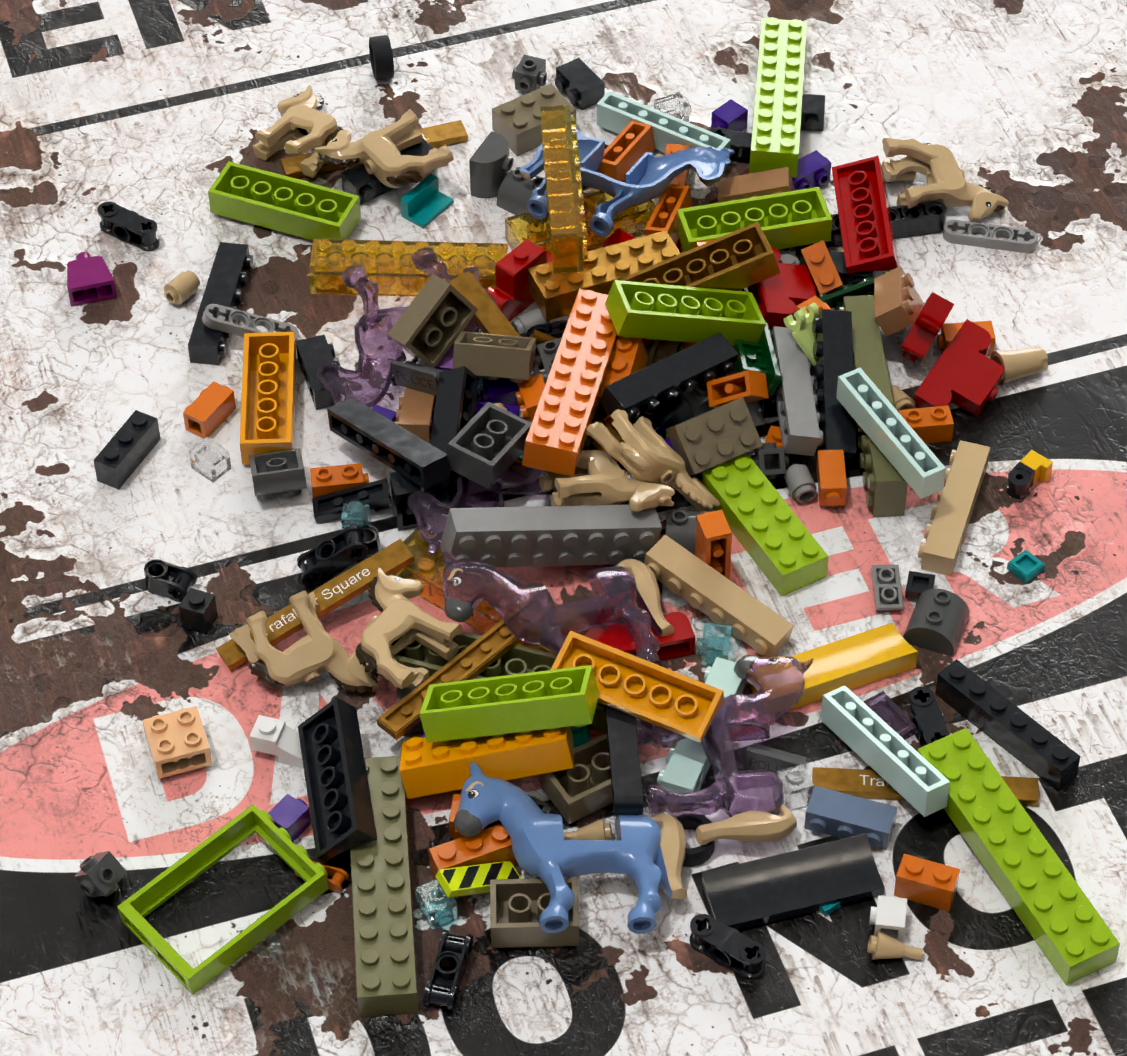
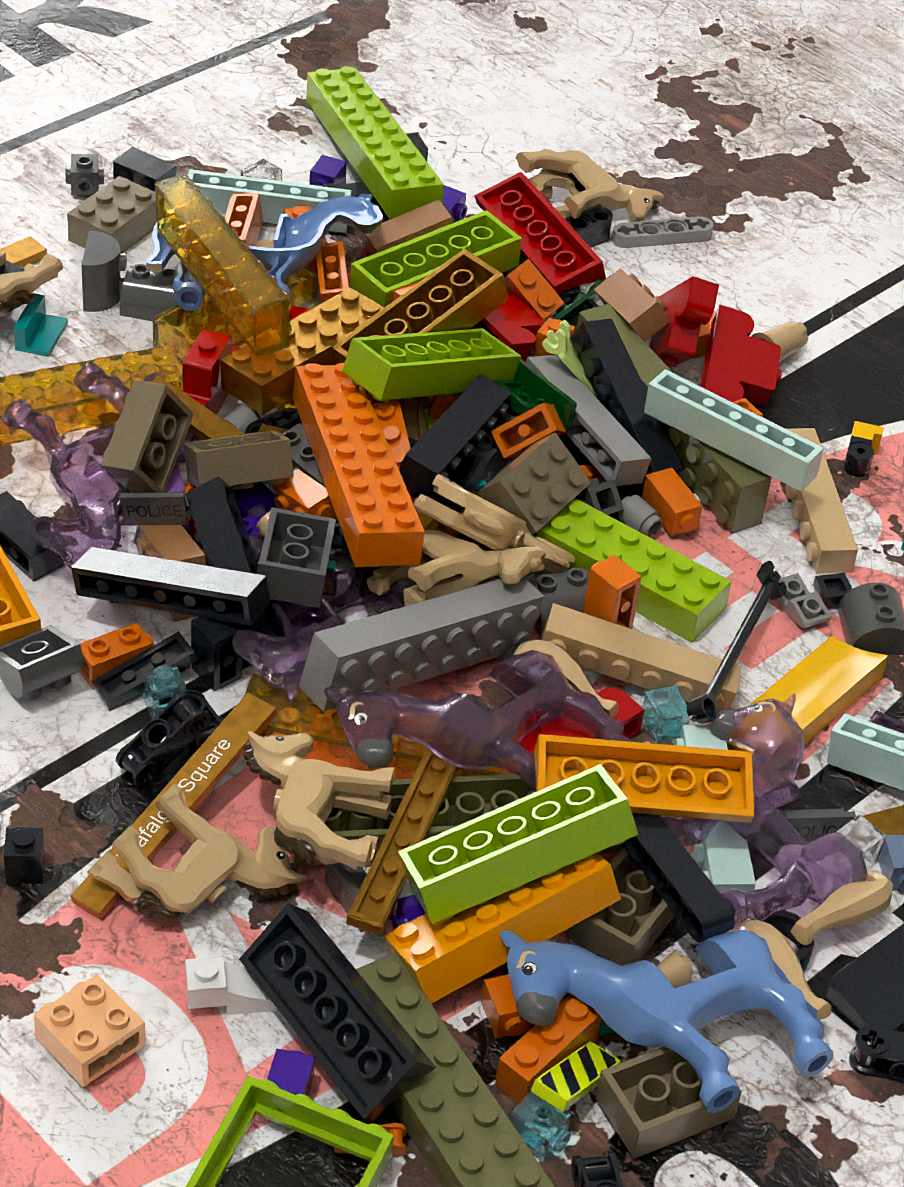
camera: 30 degrees left, 5 degrees down
none -> black hinge [687,561,787,724]

